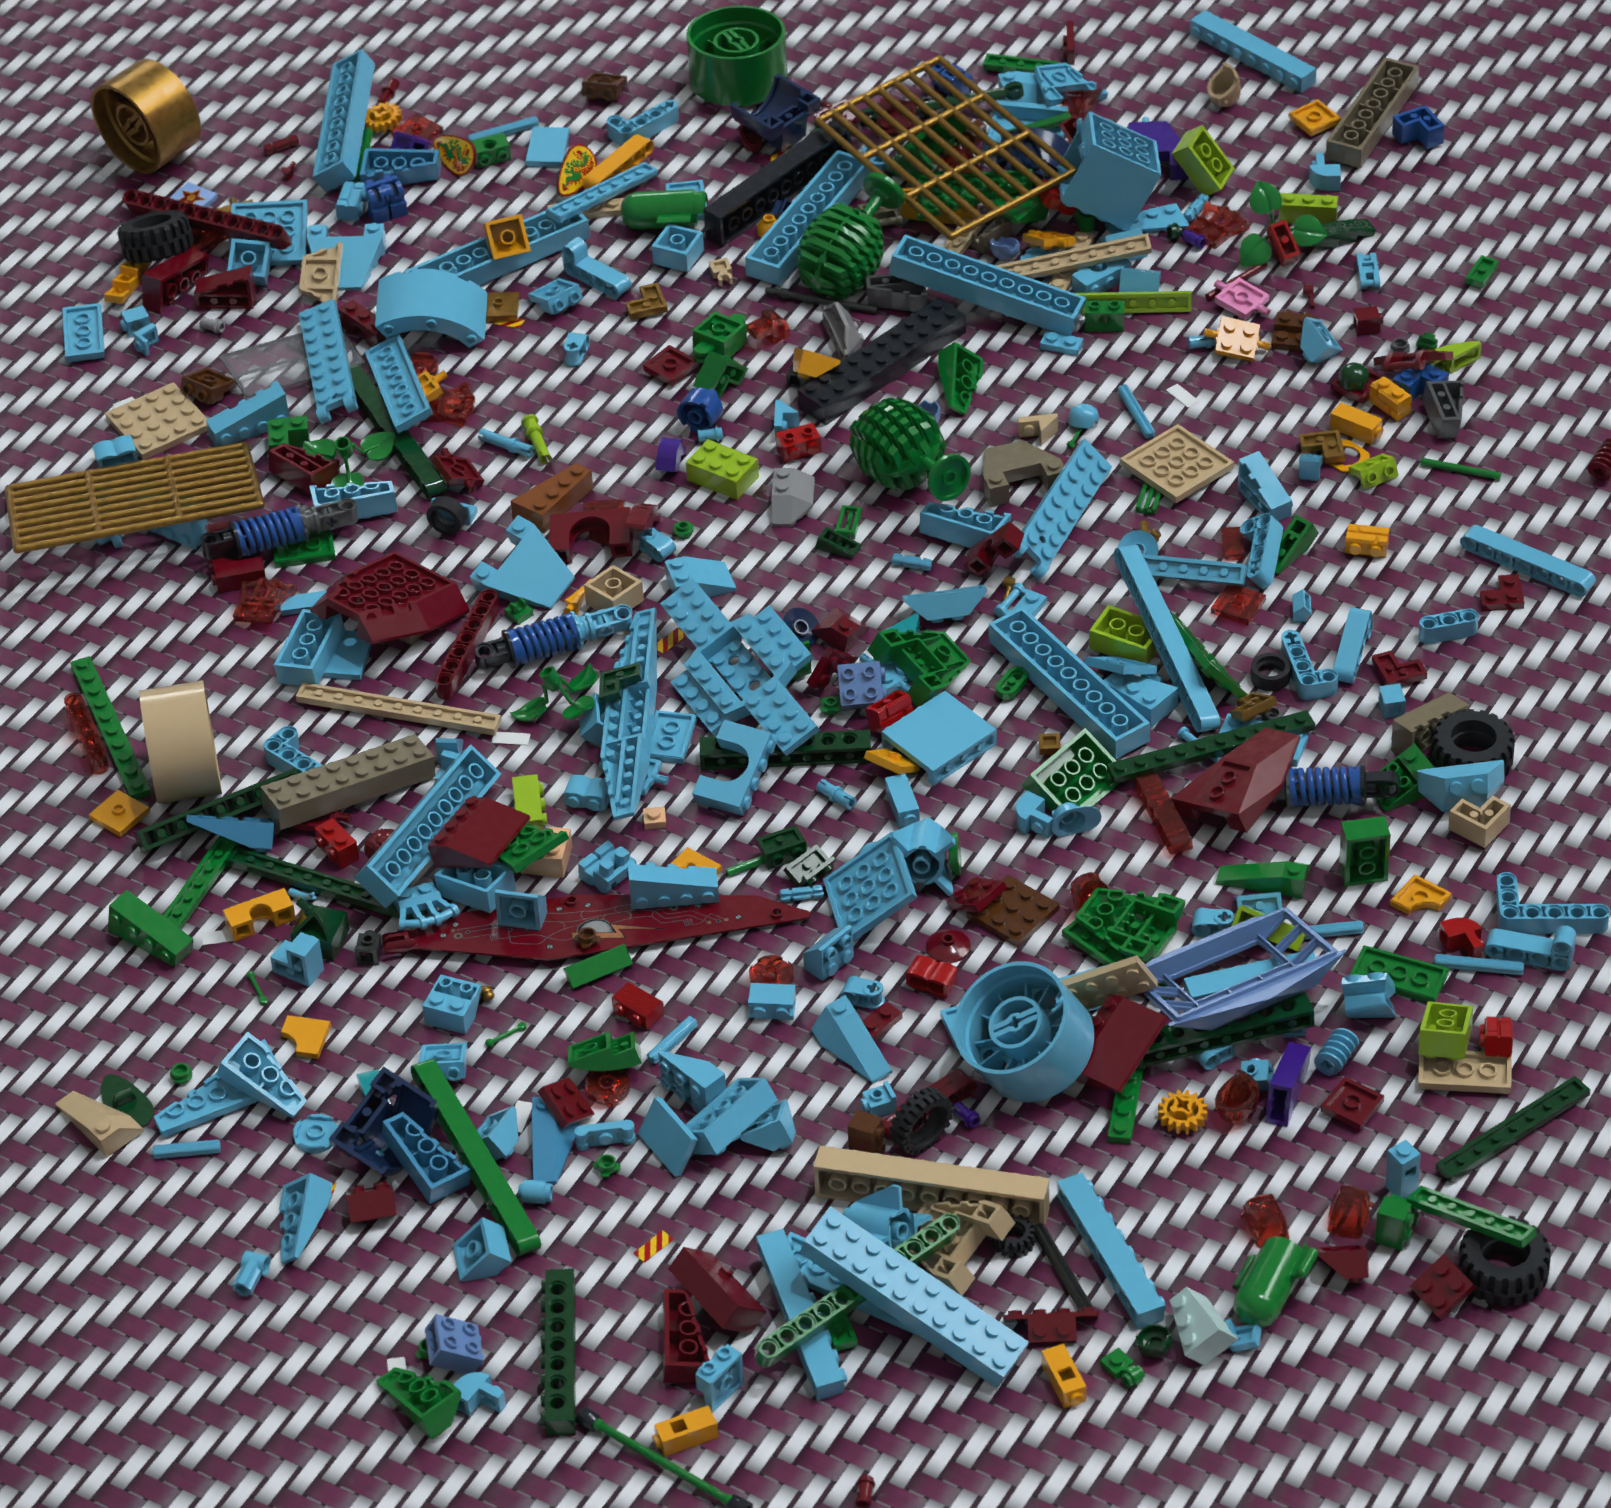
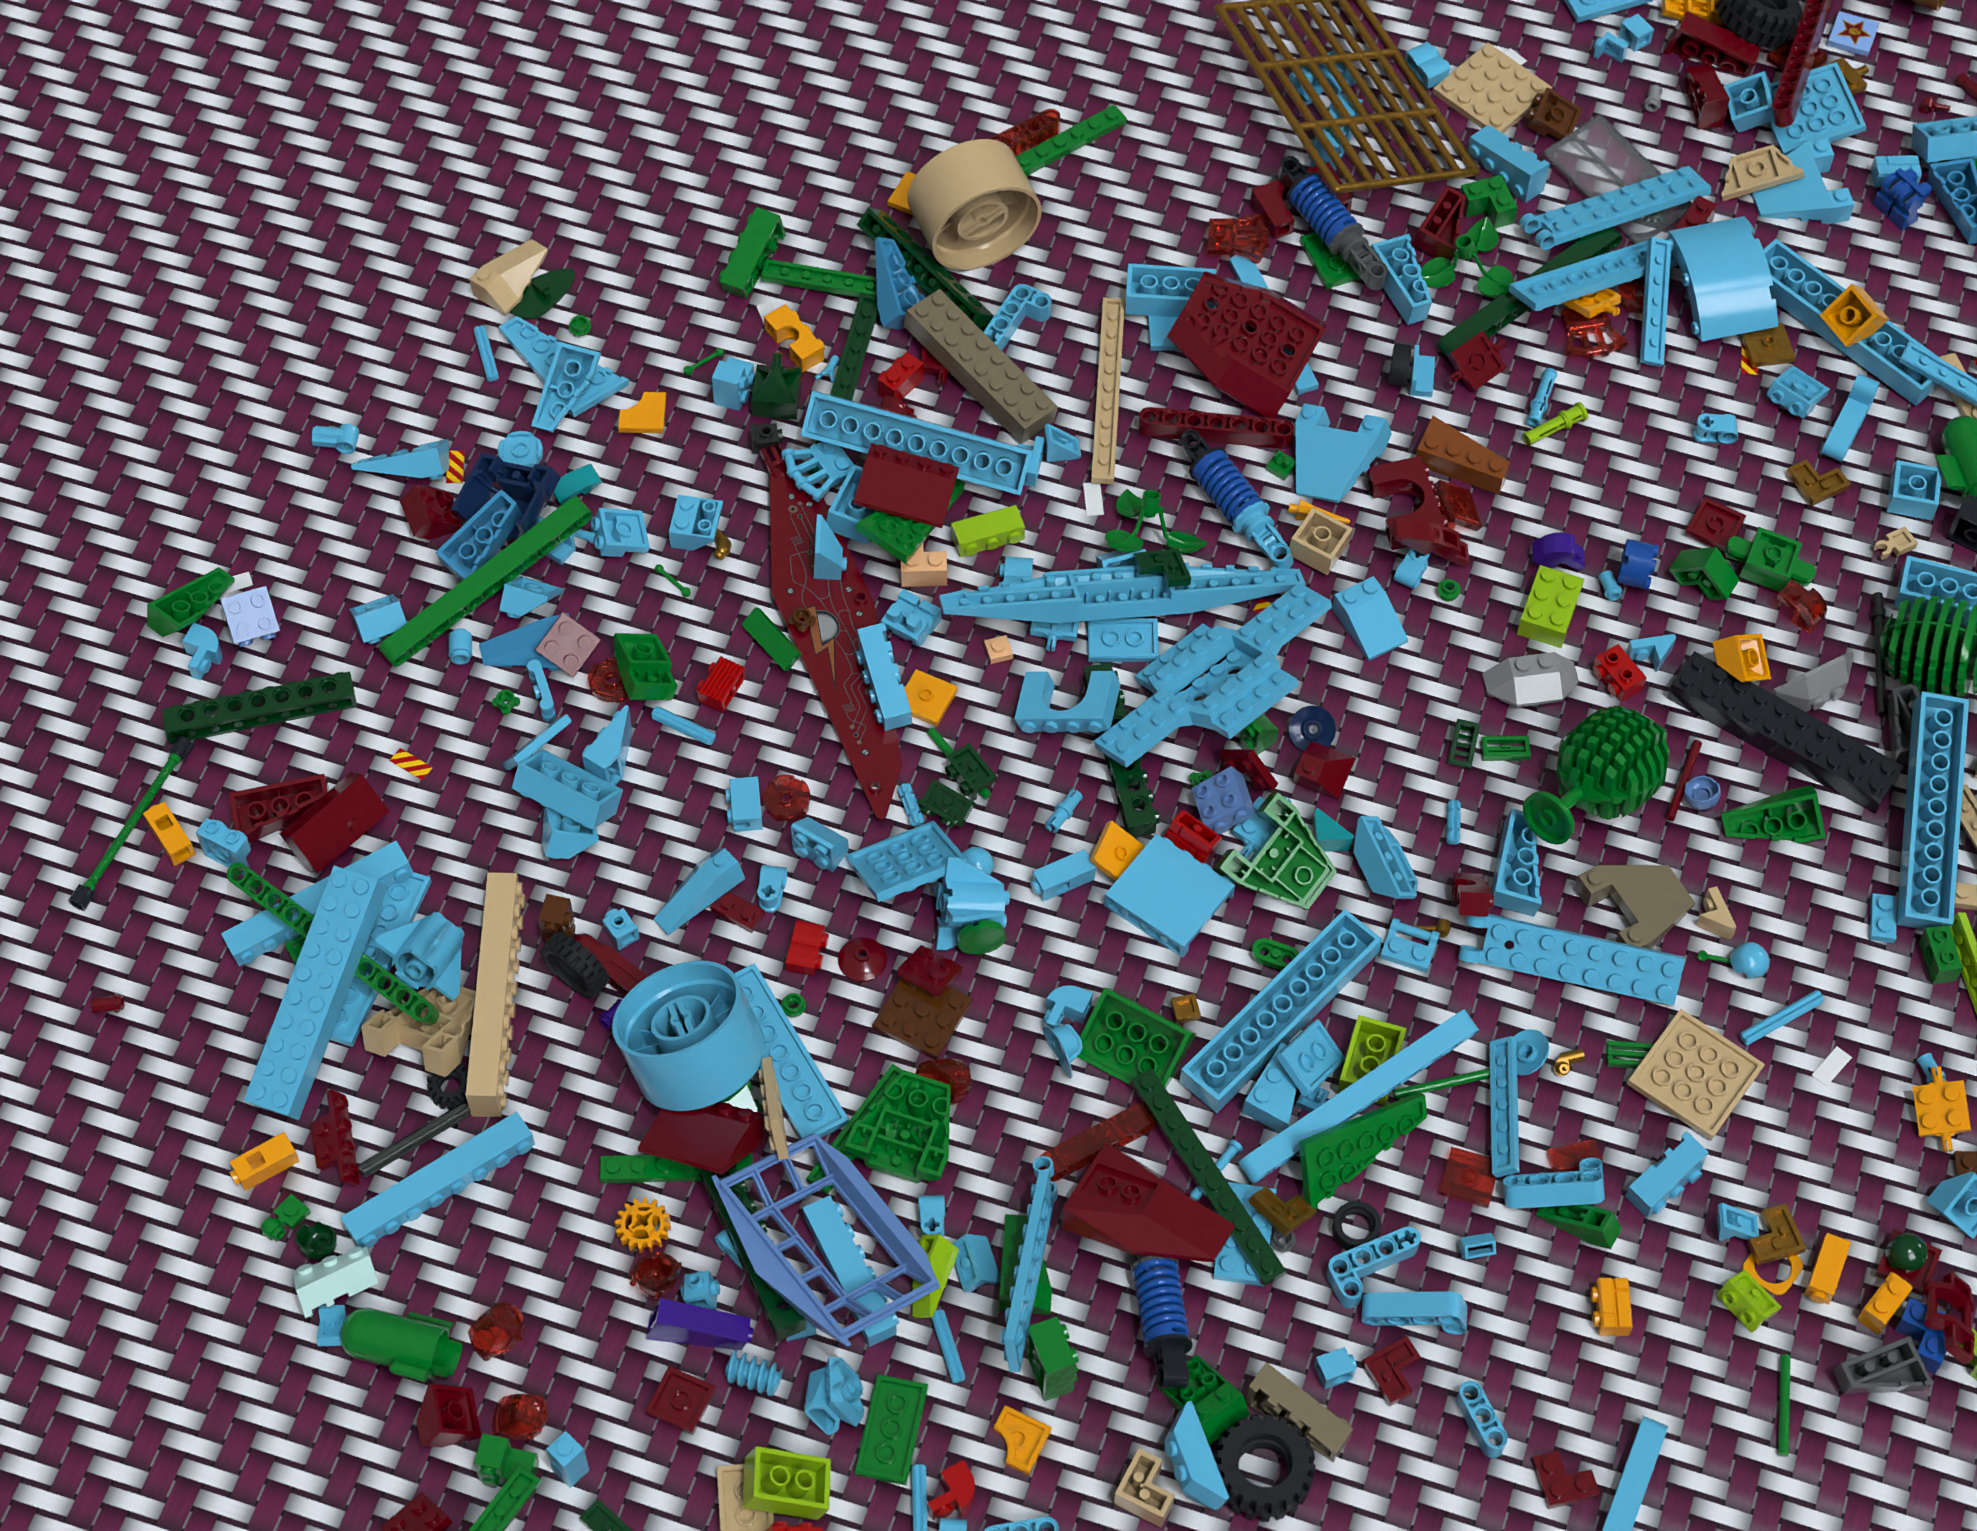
camera: 75 degrees right, 15 degrees up
white sticker [515,1100,532,1133] -> none
none -> medium azure hinge [1001,1156,1058,1373]
none -> medium azure plate [1640,237,1671,367]

